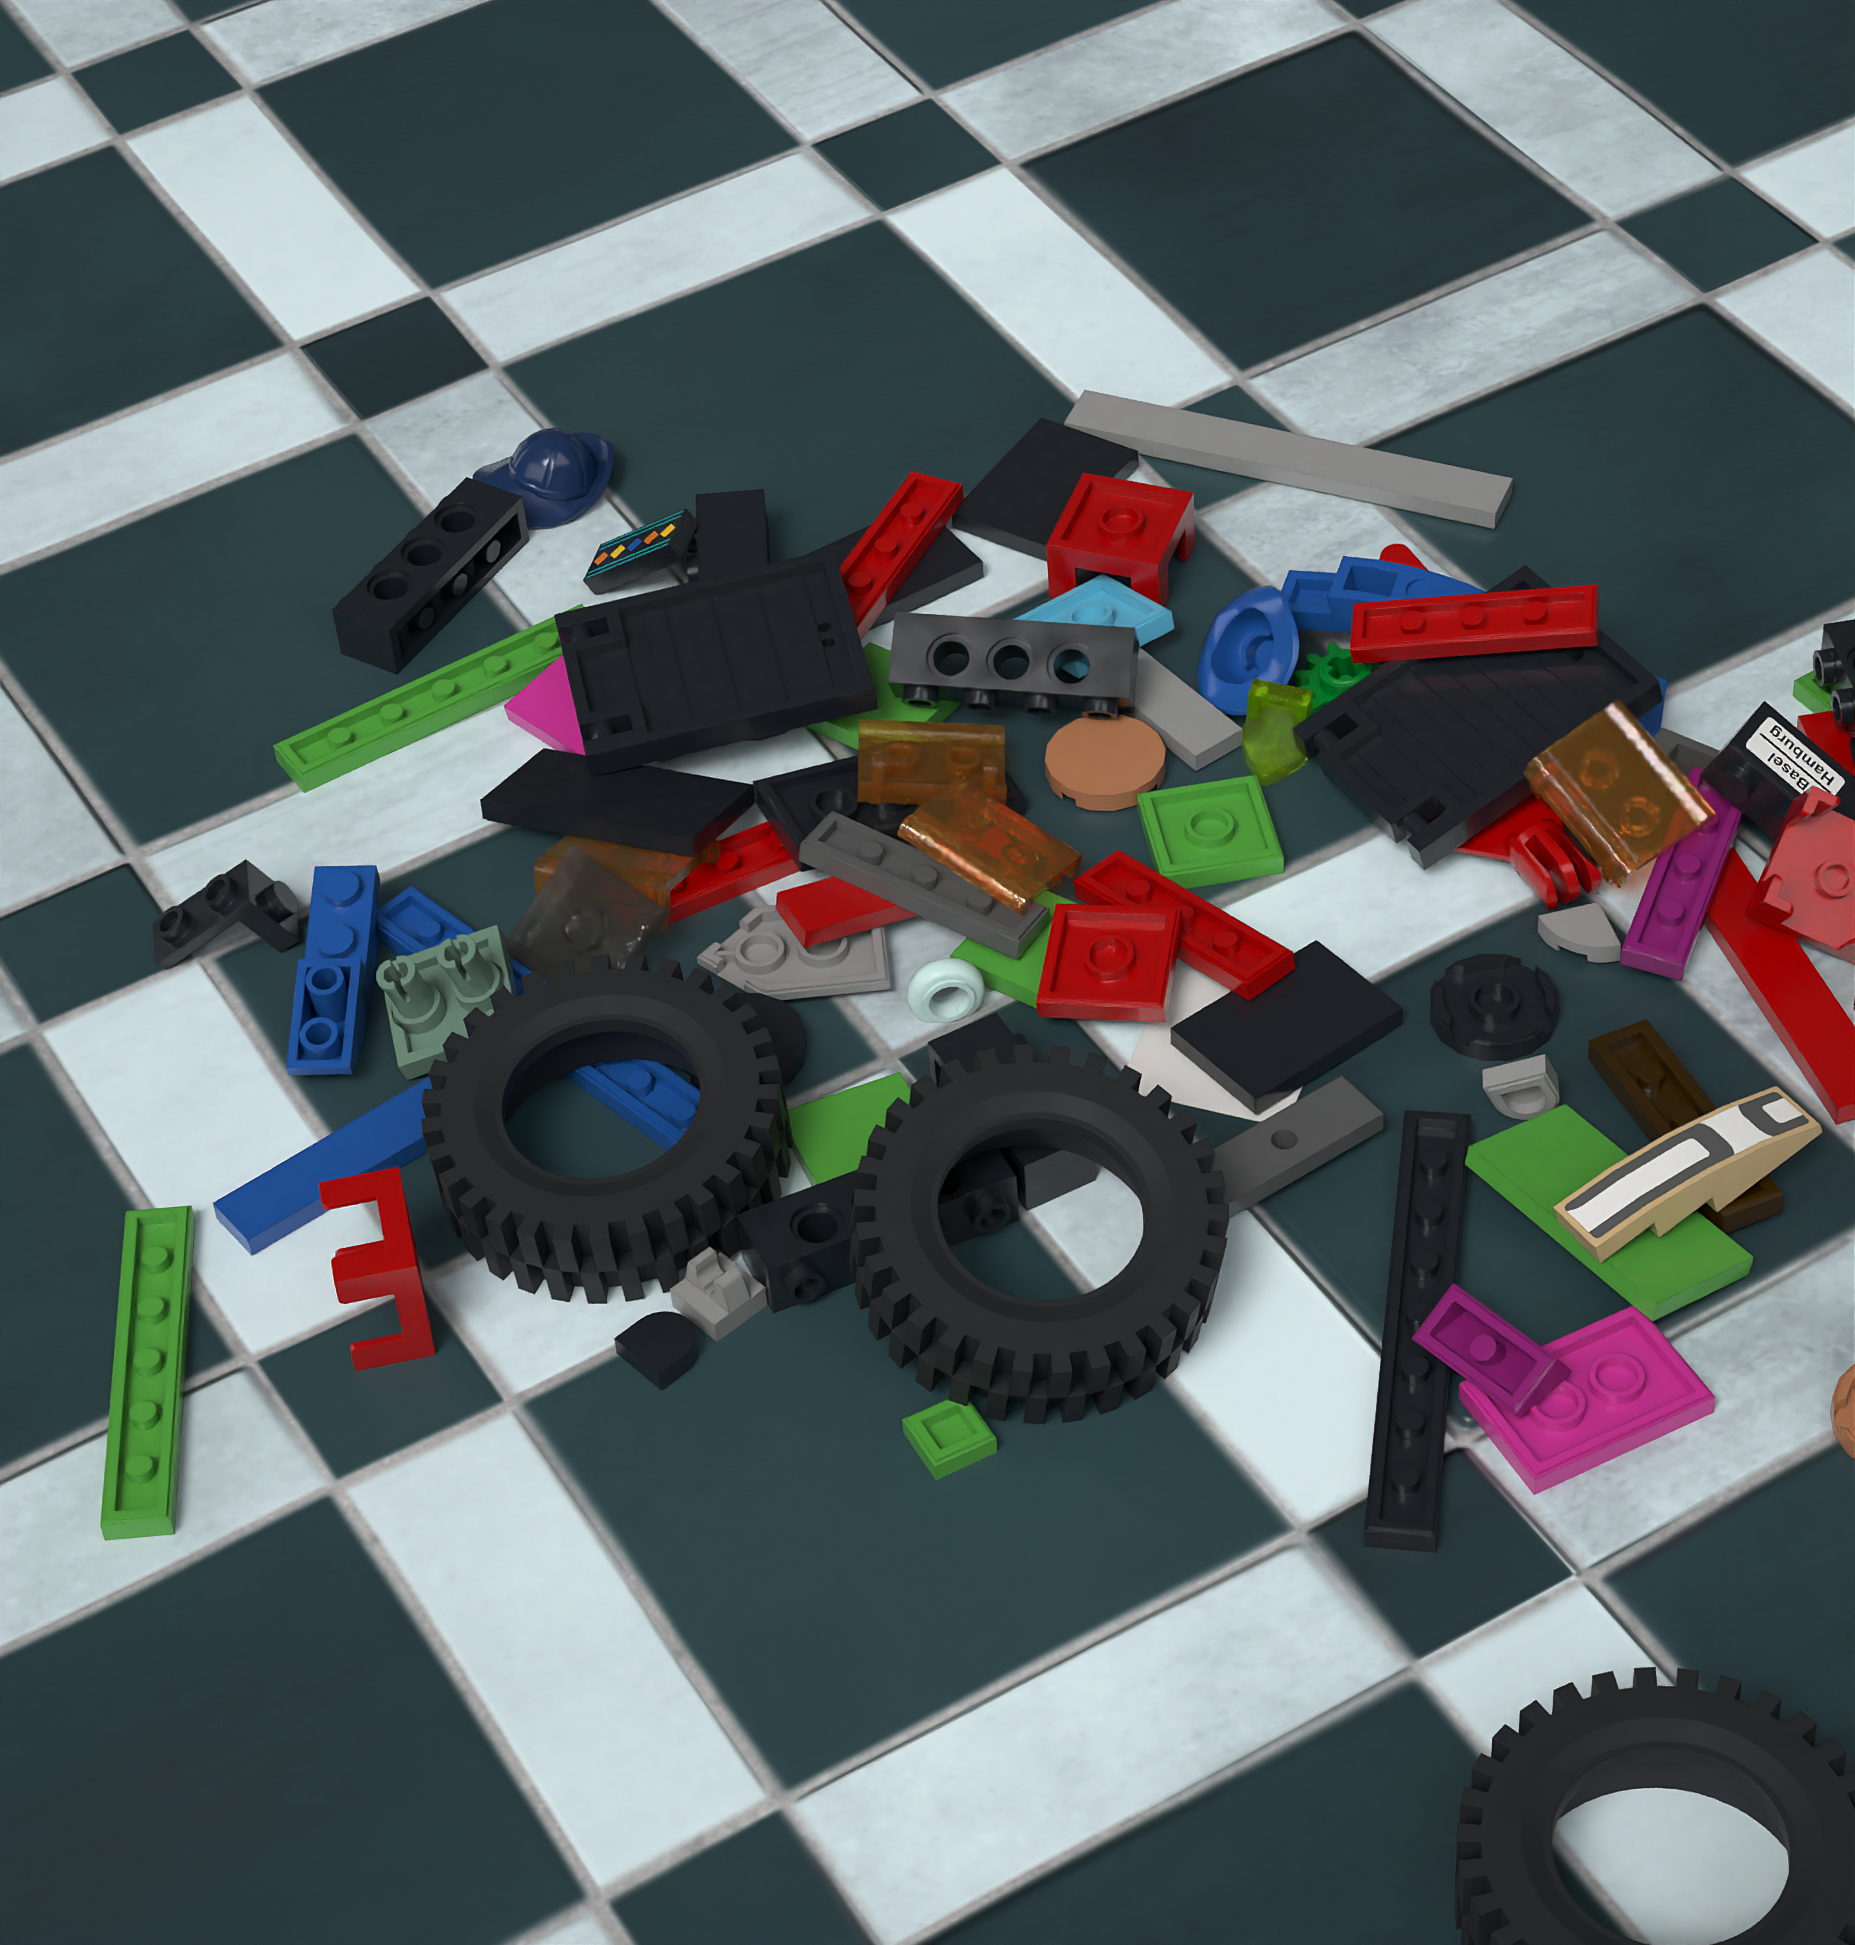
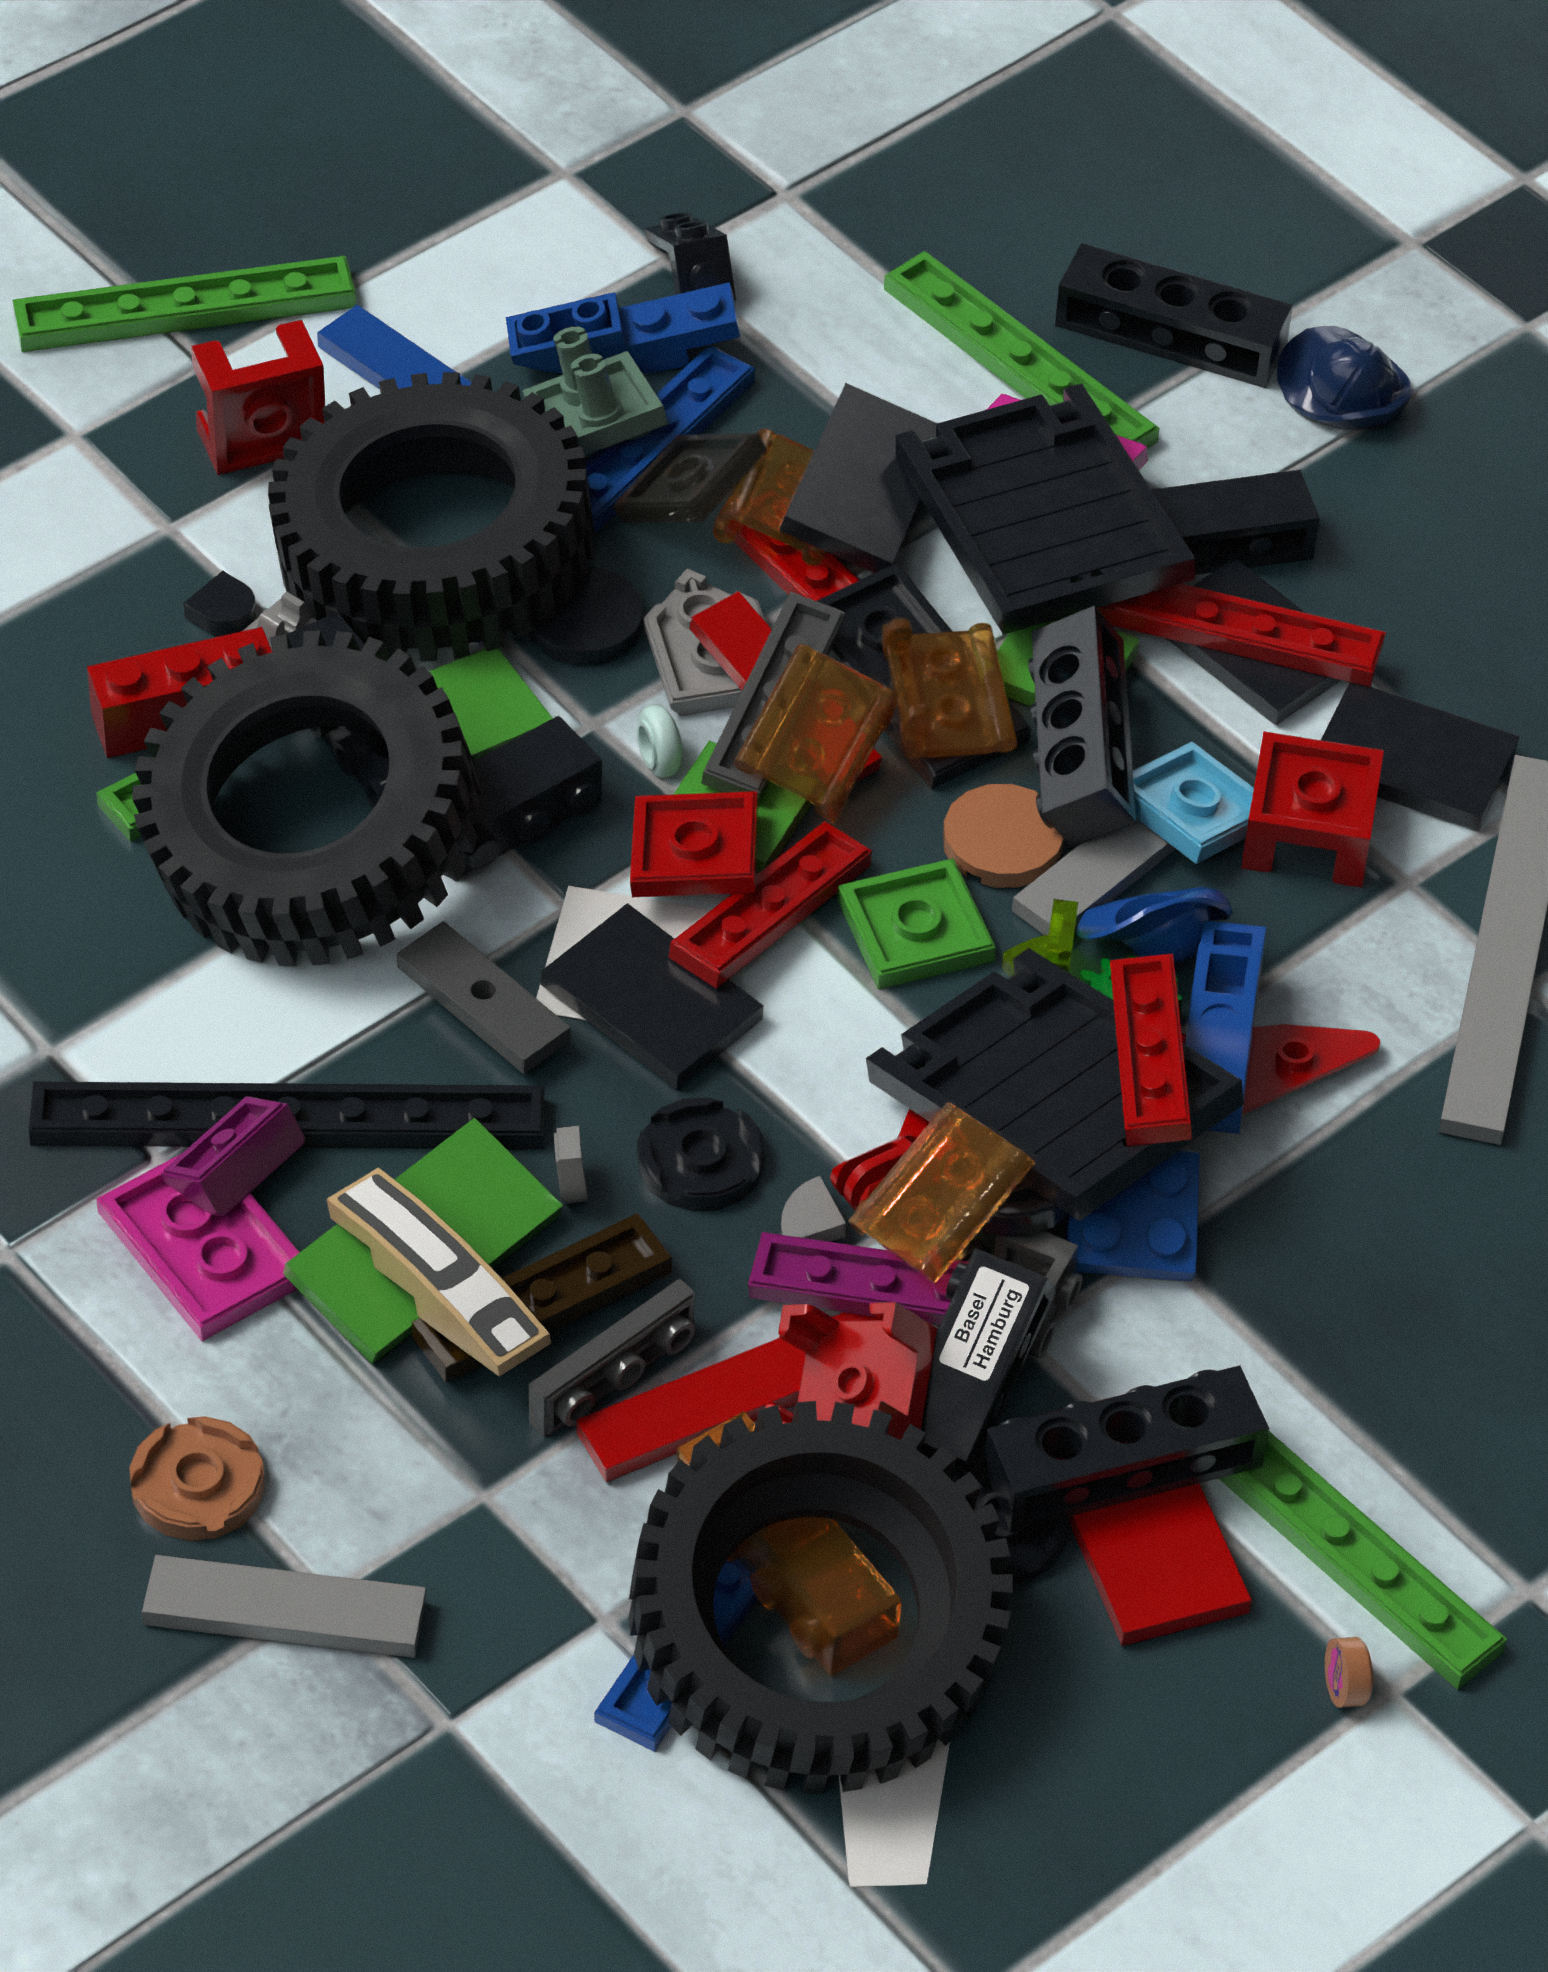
camera: 75 degrees right, 5 degrees up
black tile [583,508,698,595] -> none
none -> red brick [87,627,272,758]
none -> dark grey tile [529,1278,695,1437]

